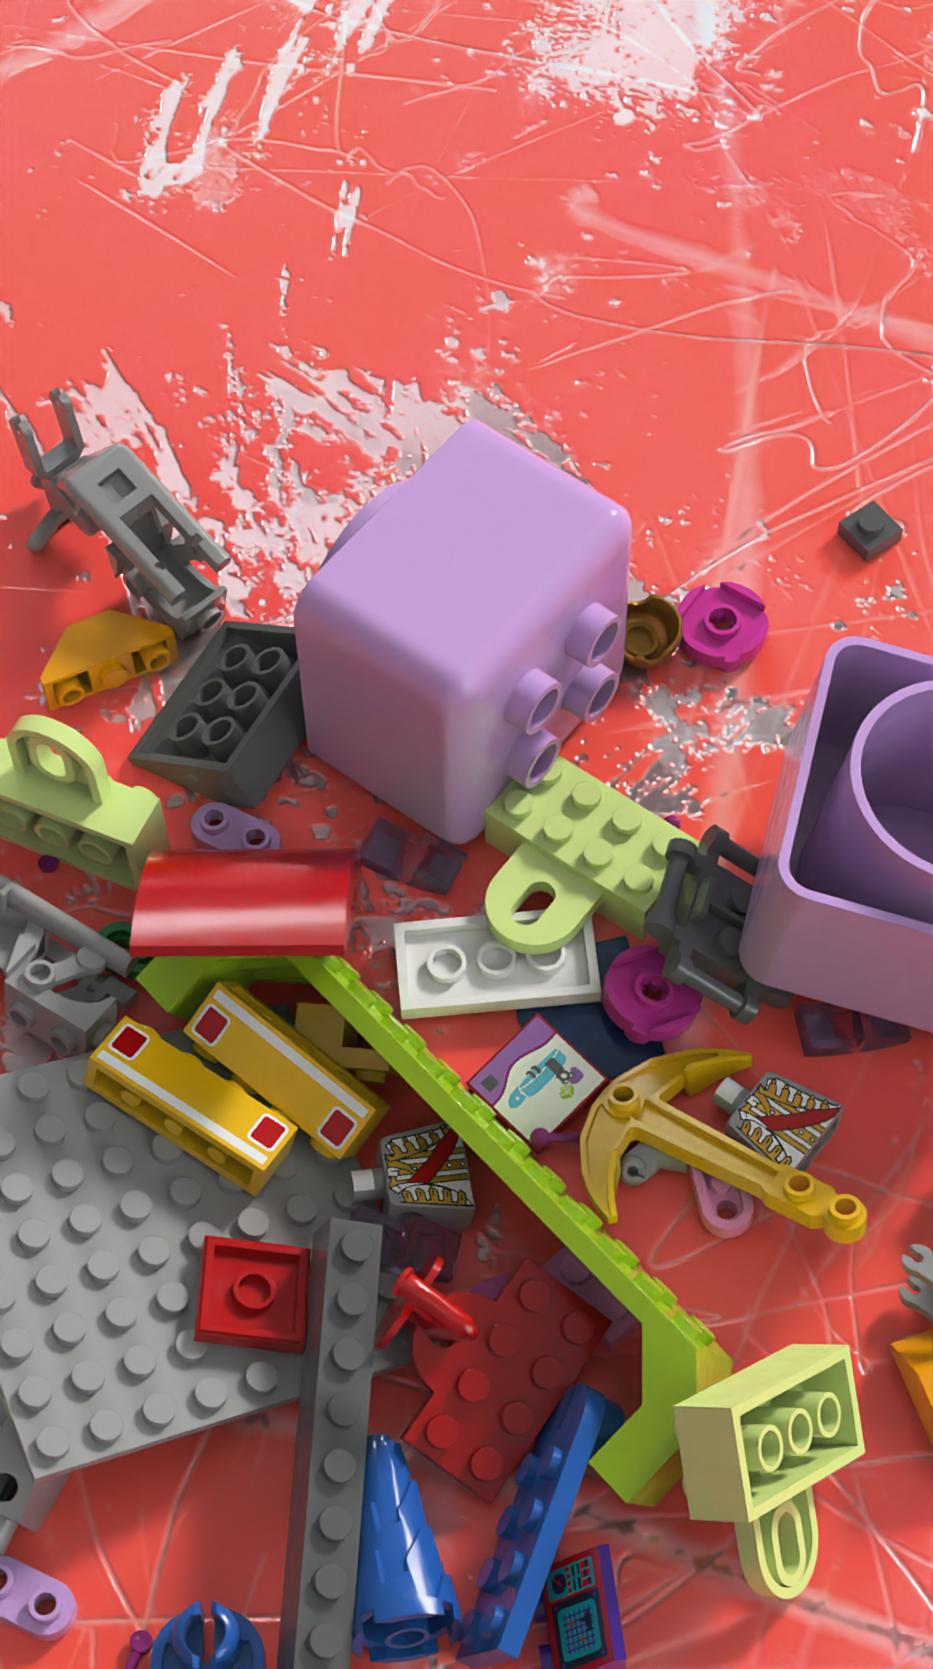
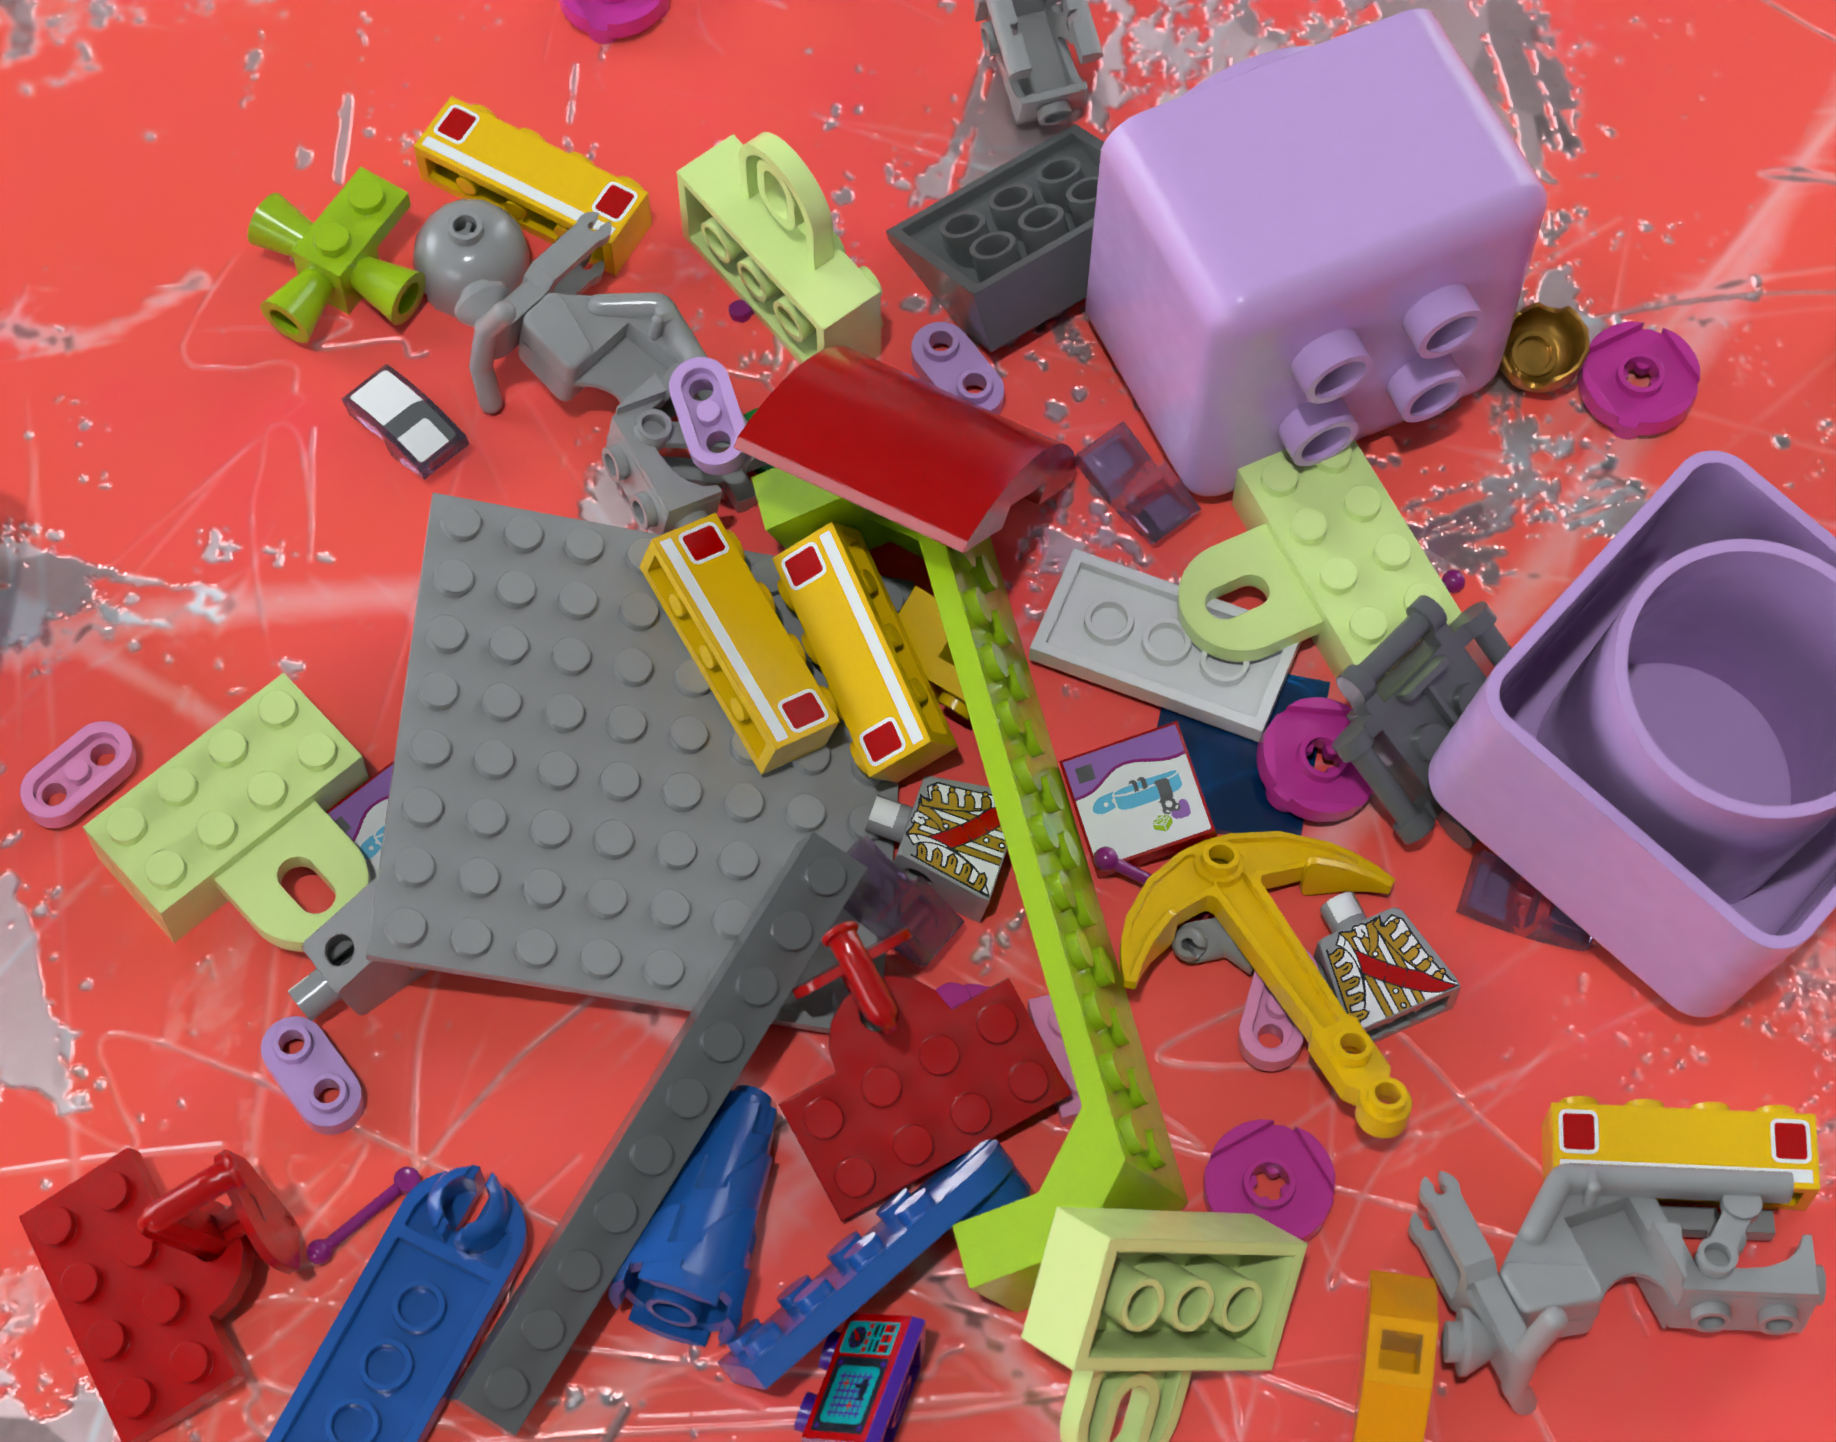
camera: 25 degrees right, 5 degrees up
light orange slope [40,609,179,711] -> none
red tile [193,1235,311,1354] -> none
none -> lavender plate [669,357,749,475]
none -> dark pink plate [1203,1119,1335,1242]

